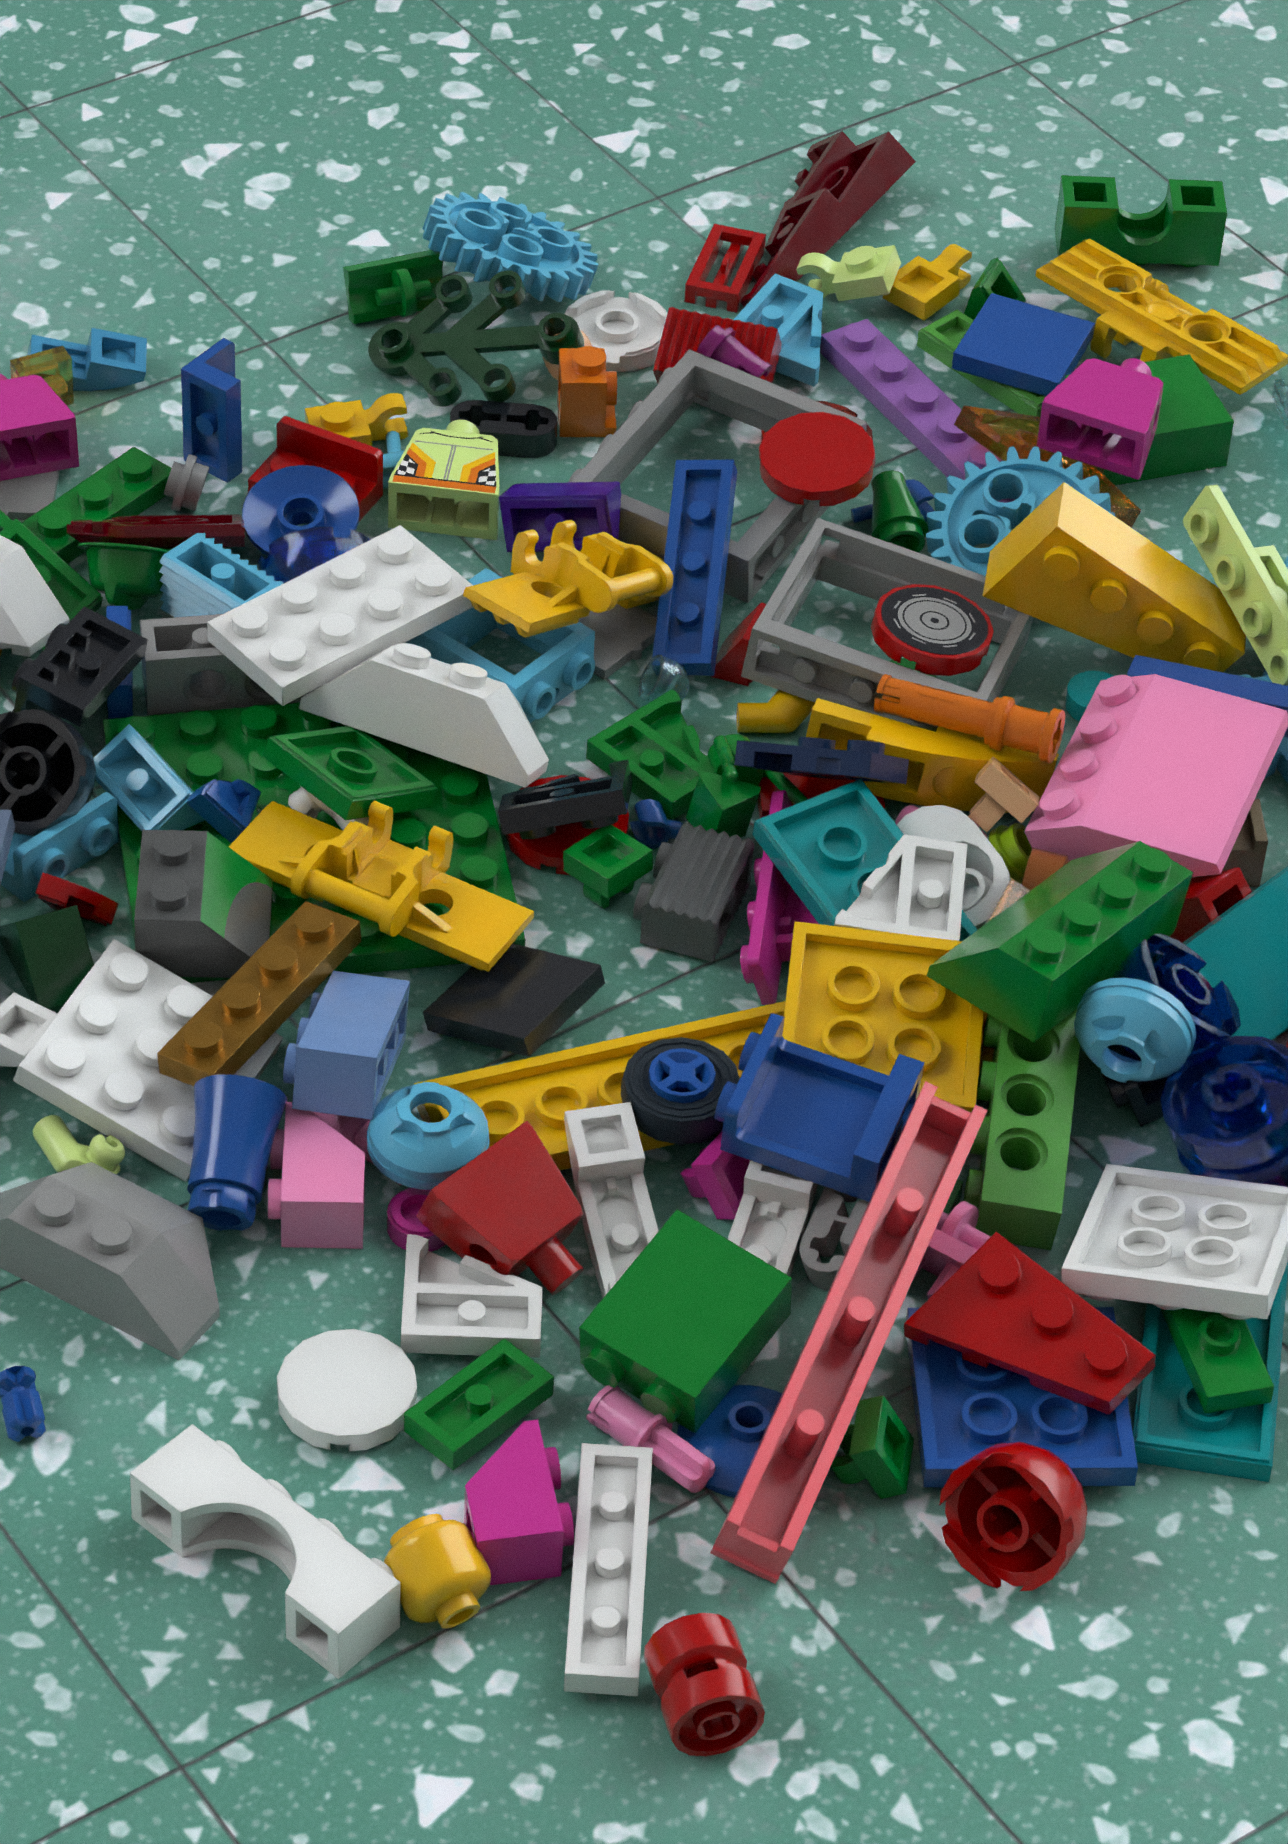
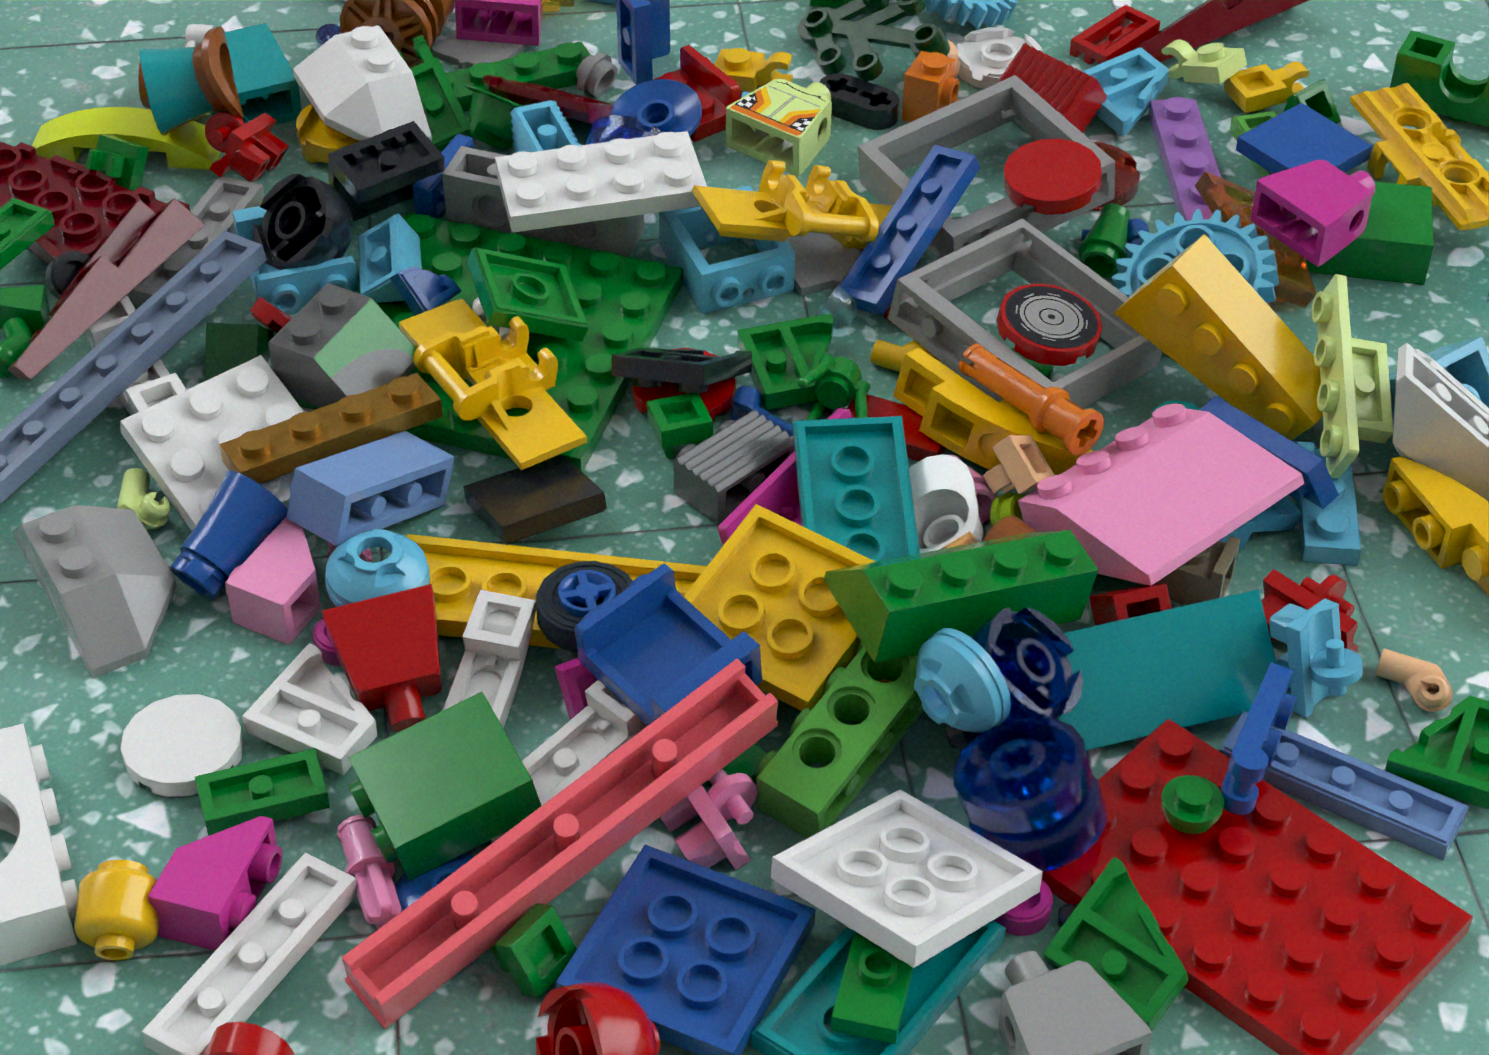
camera: 30 degrees right, 0 degrees up
white wedge [299,643,549,787] -> none
dark purple slope [499,481,621,552] -> none
green slope [686,770,761,838] -> none
magenta pin [697,325,772,379] -> none
dark blue wing [734,737,909,784] -> none
white wing [834,834,968,941] -> none
red wing [904,1232,1156,1415] -> none

